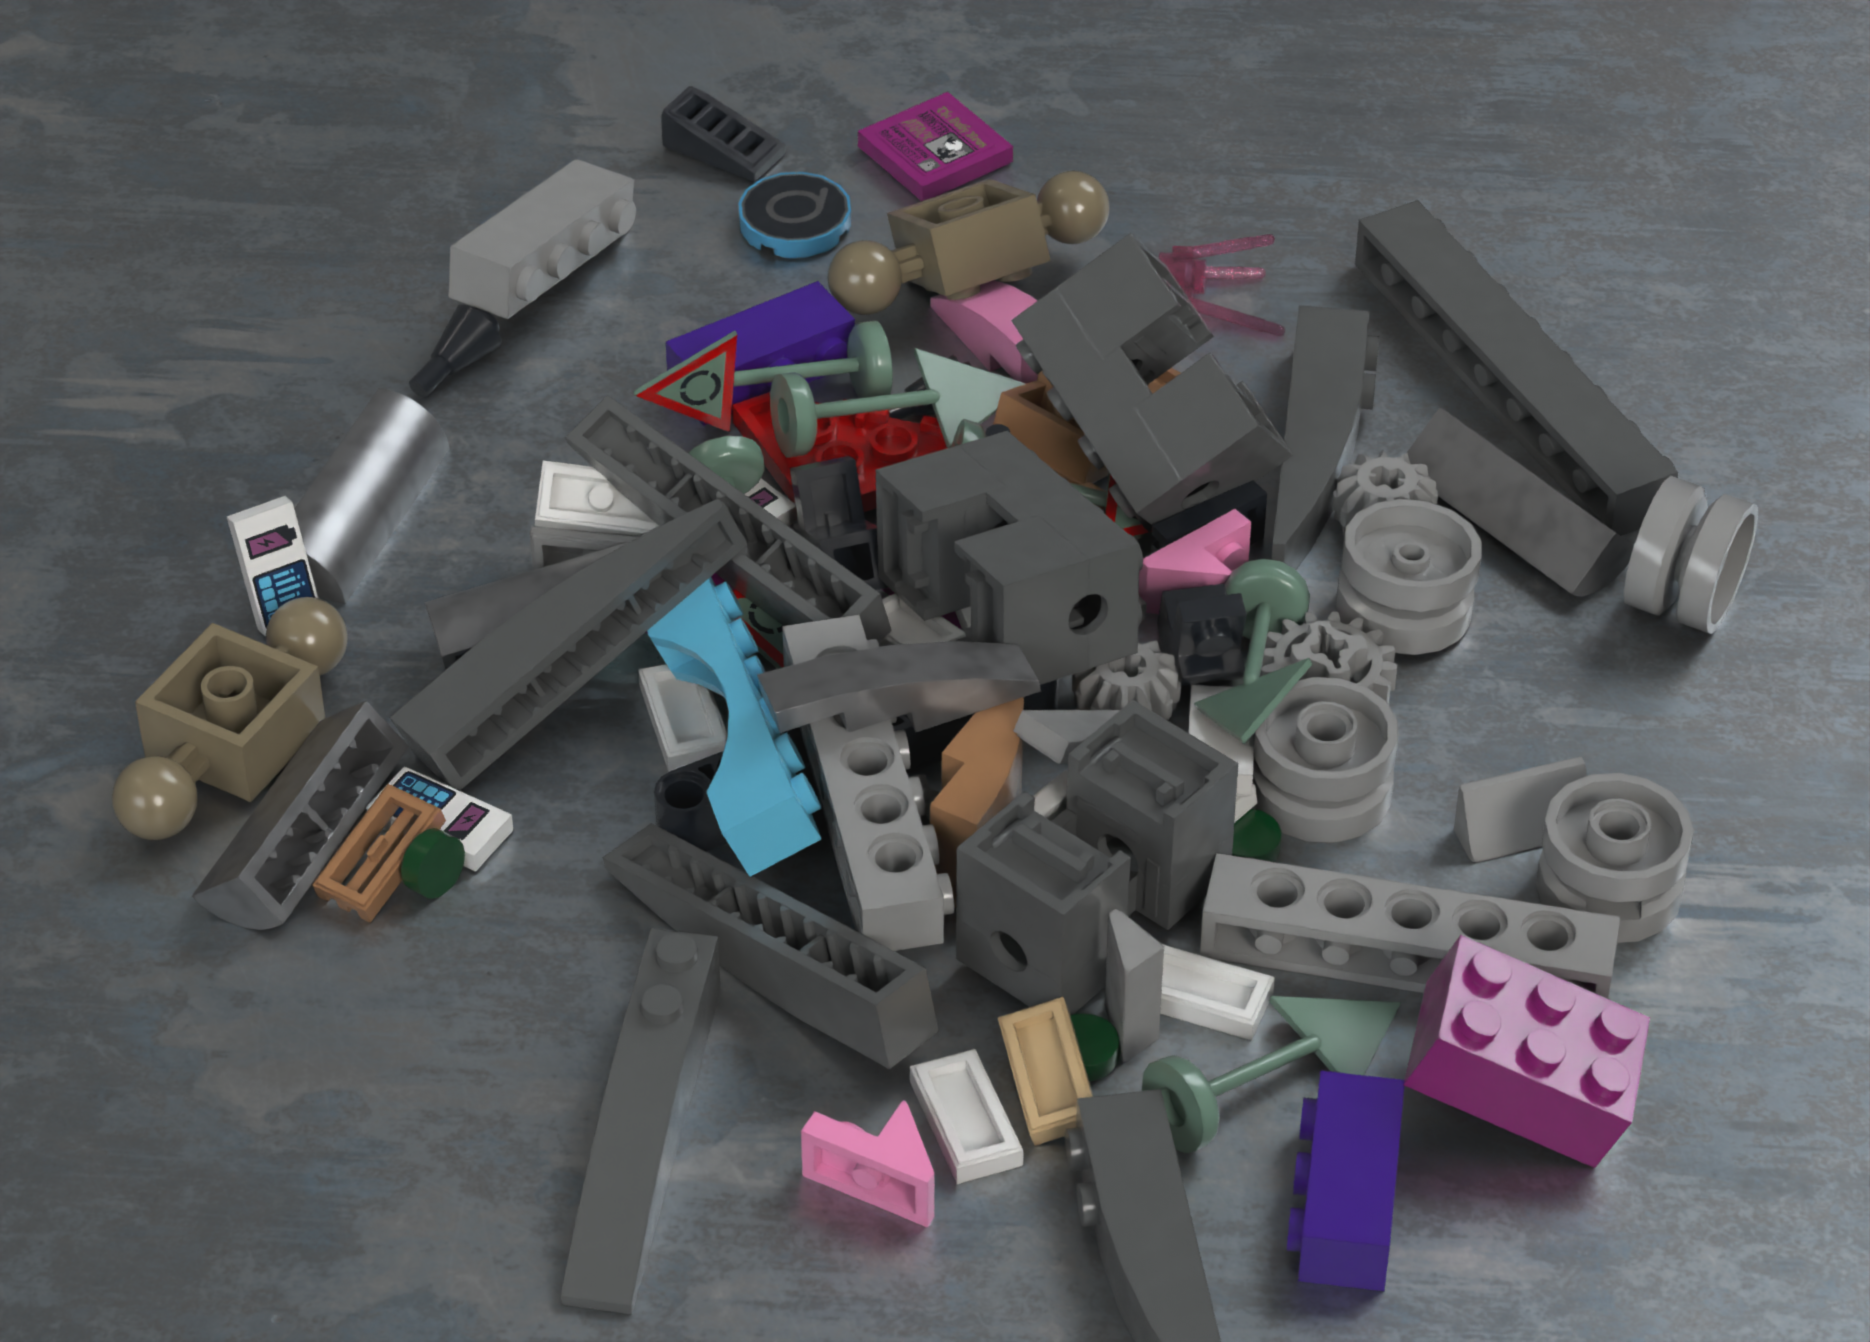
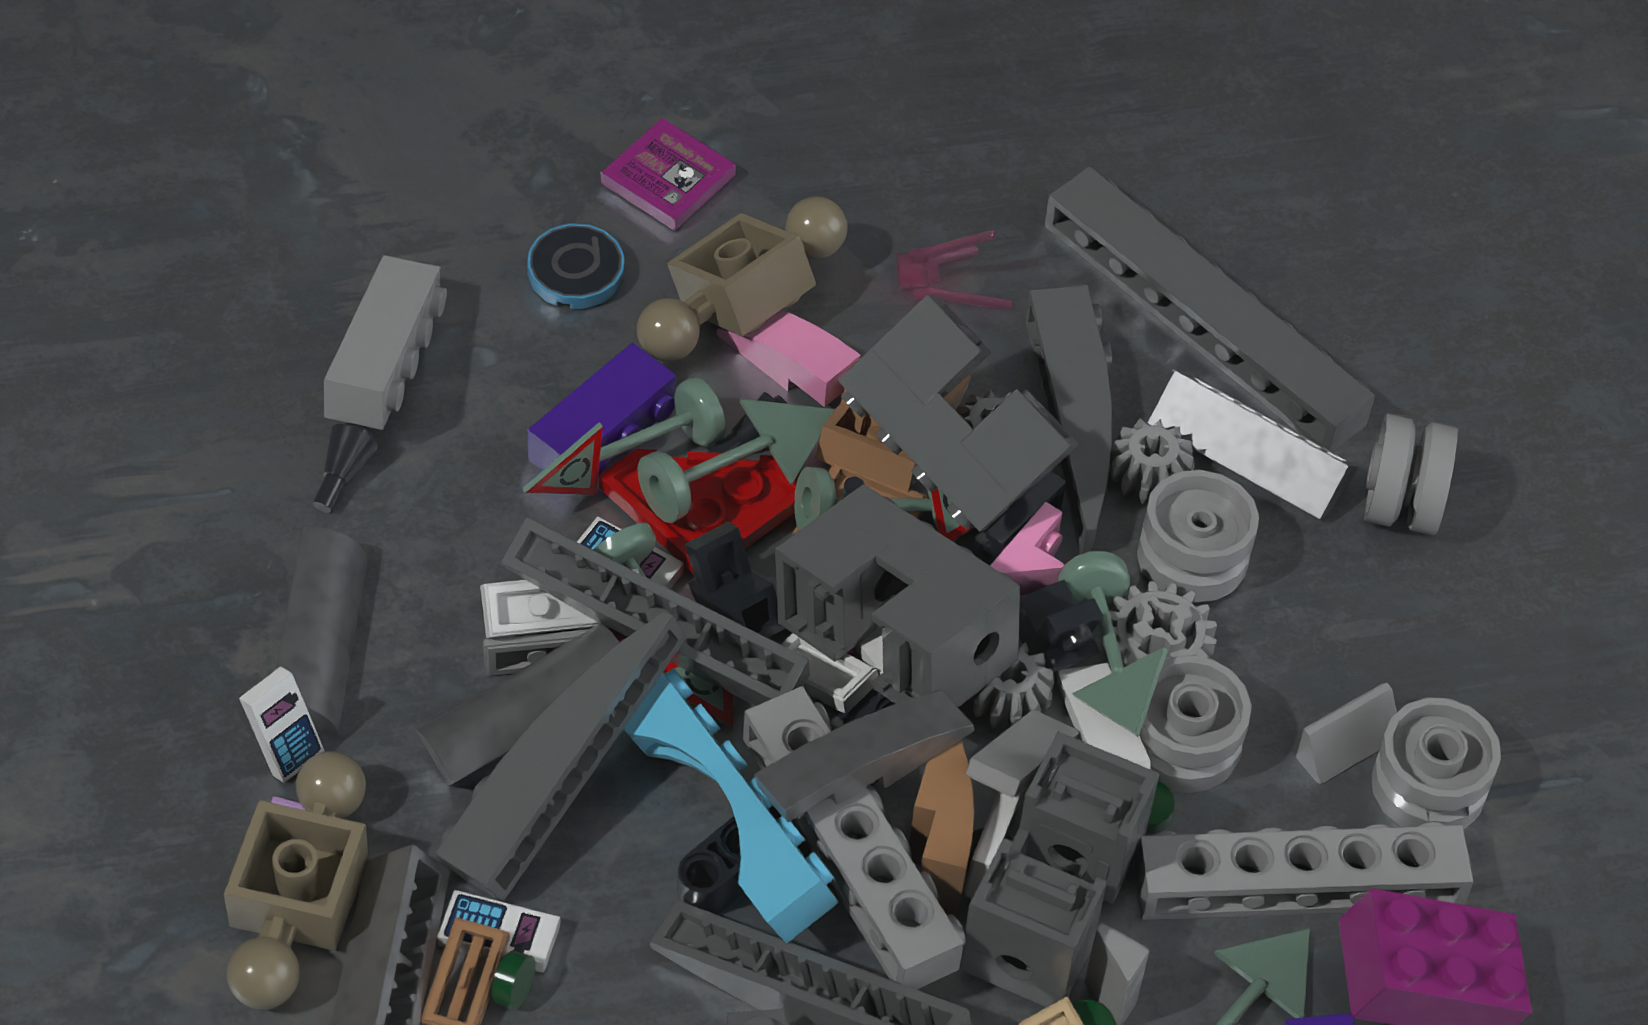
camera: 20 degrees left, 10 degrees up
white tile [638,664,728,772] -> none
black slope [661,86,786,182] -> none
white tile [1160,944,1275,1041] -> none

